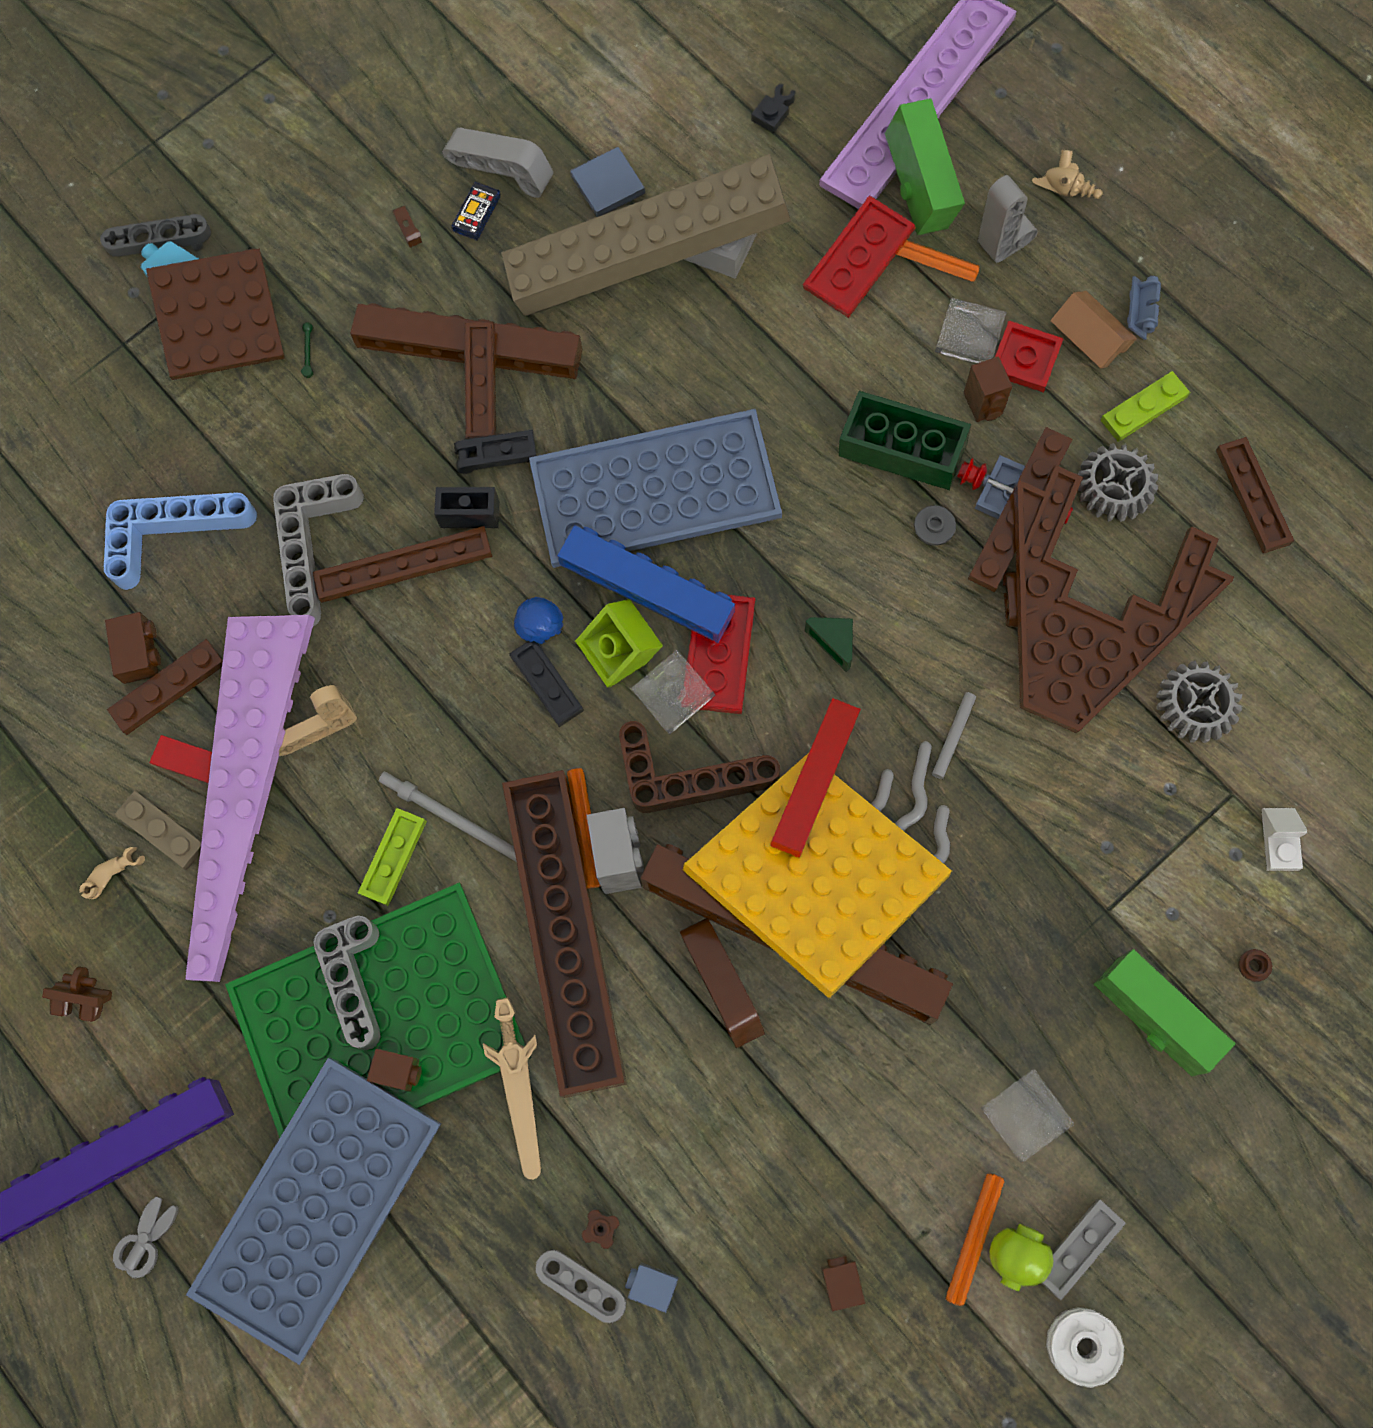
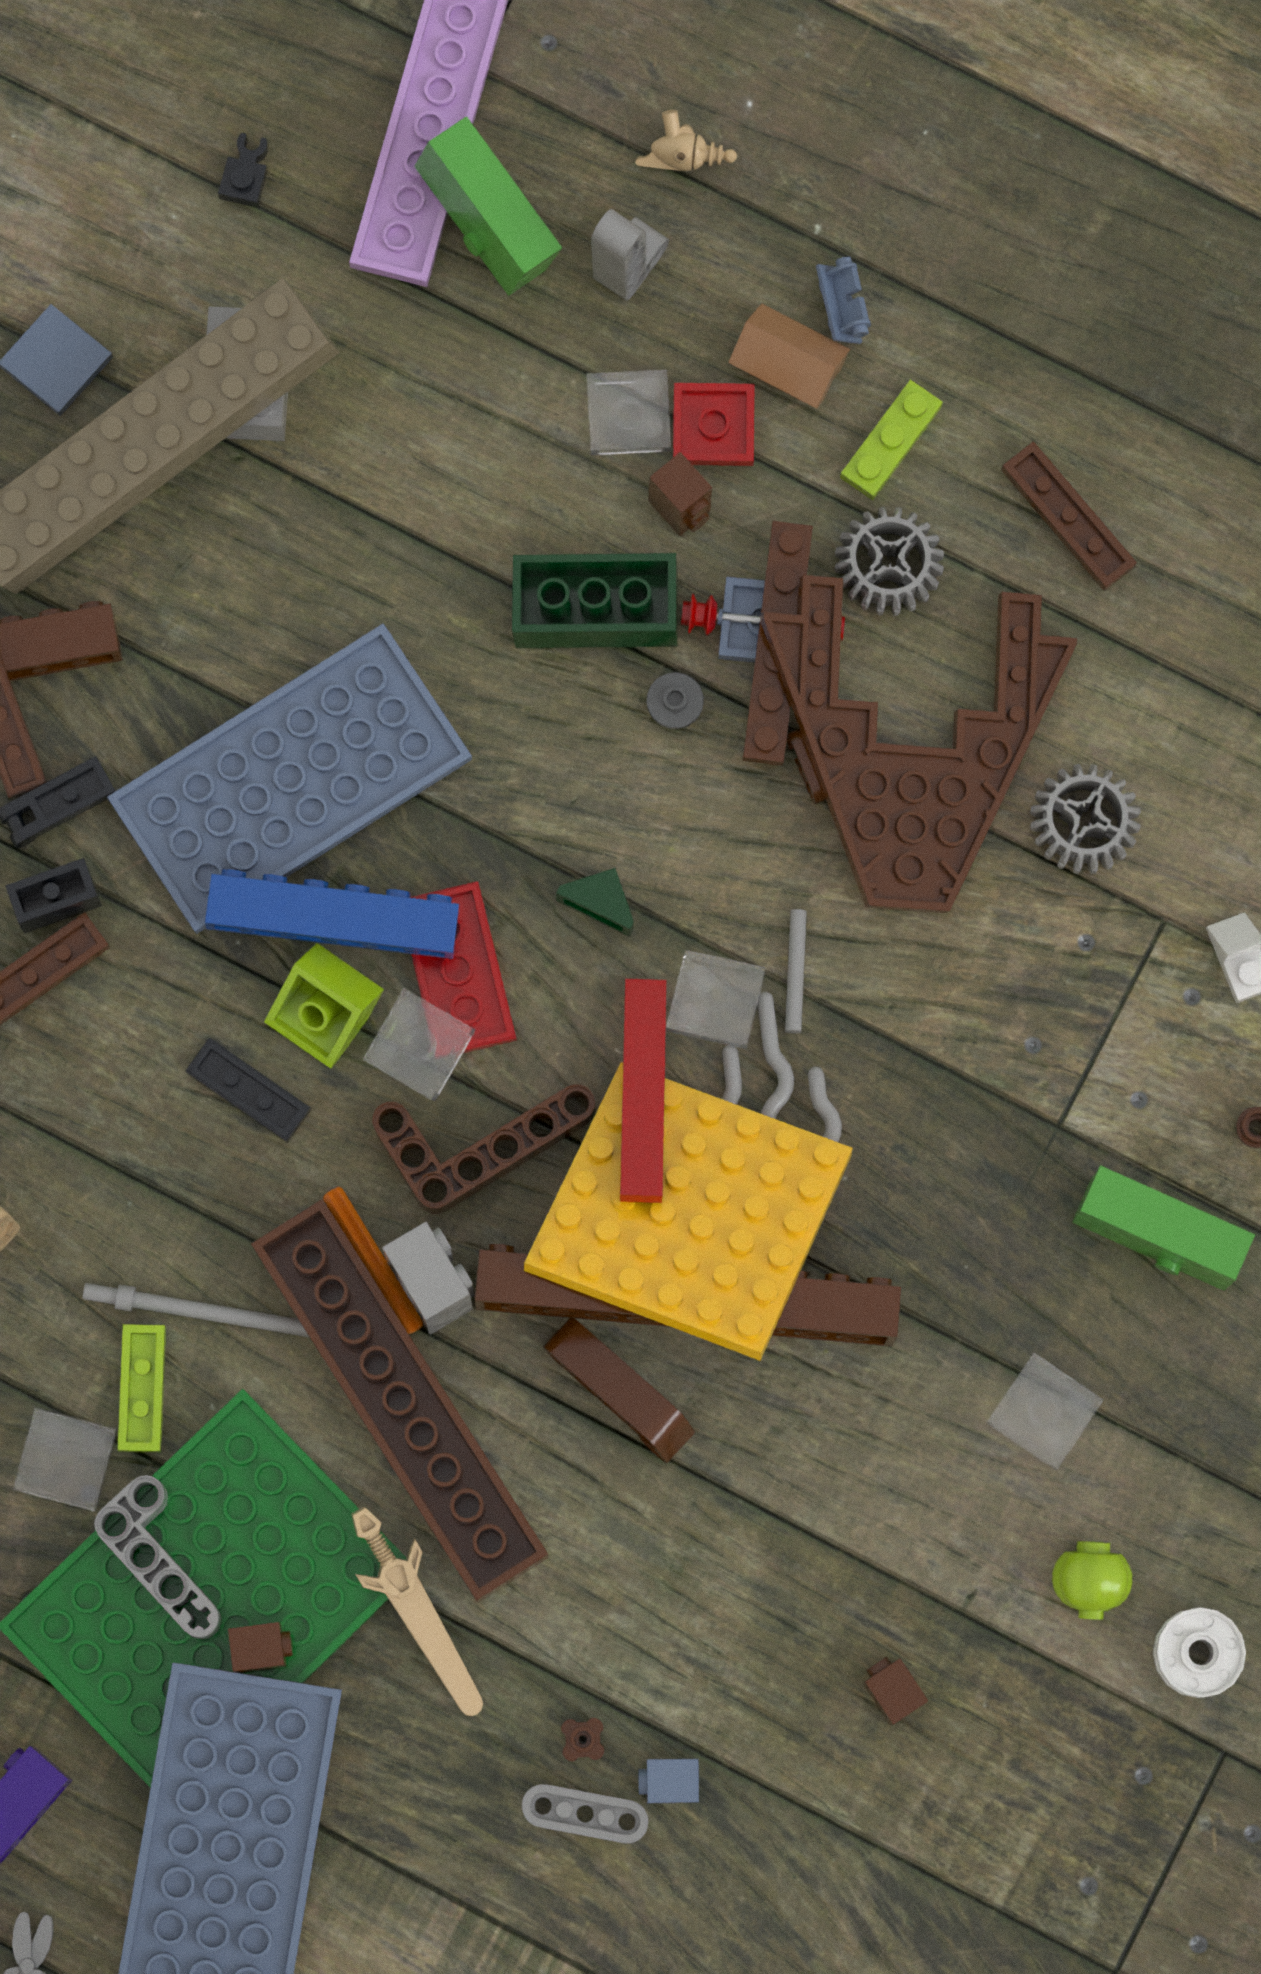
camera: 30 degrees left, 5 degrees up
blue hair [514,597,564,644] -> none
red tile [803,195,915,318] -> none
orange axle [896,240,980,281] -> none
orange axle [946,1173,1004,1306] -> none
light grey plate [1042,1199,1126,1300] -> none
none -> clear plate [13,1407,118,1511]
none -> clear plate [666,950,766,1049]

